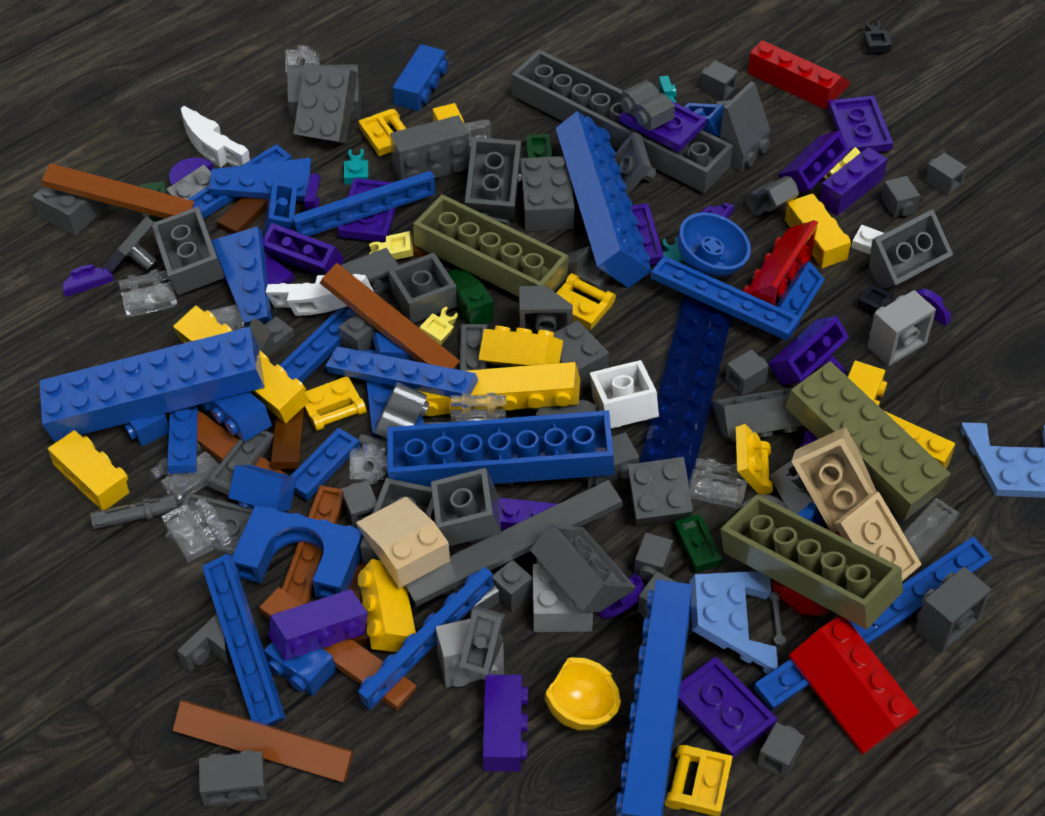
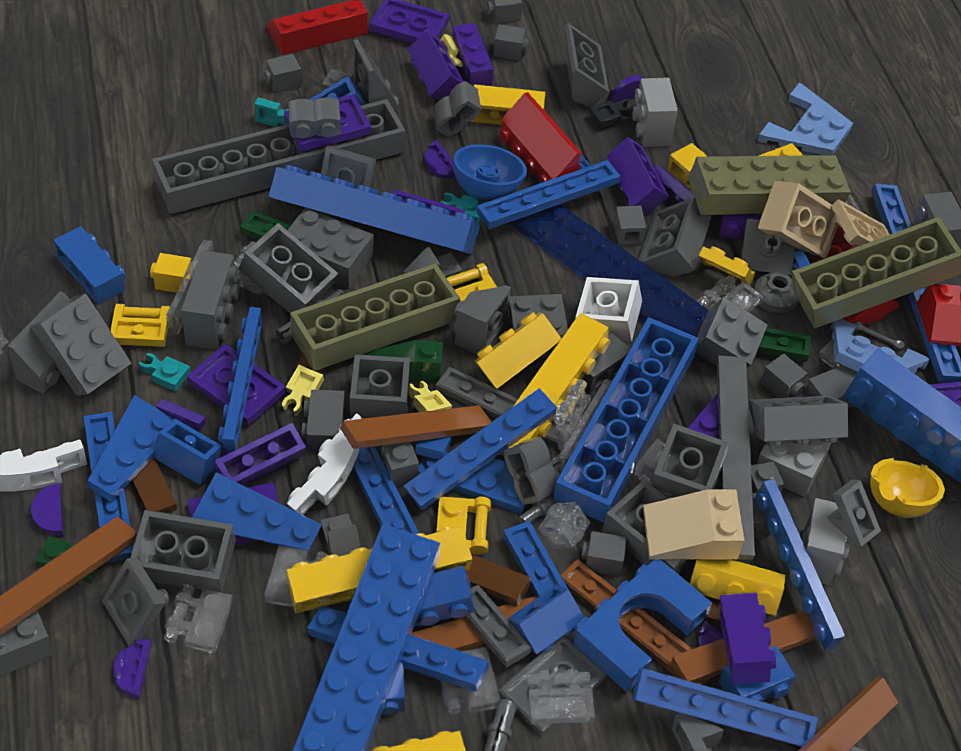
camera: 65 degrees left, 0 degrees up
flat silver plate [165,165,211,199] -> none
dark purple brick [483,674,528,772] -> none
white plate [851,225,884,254] -> none

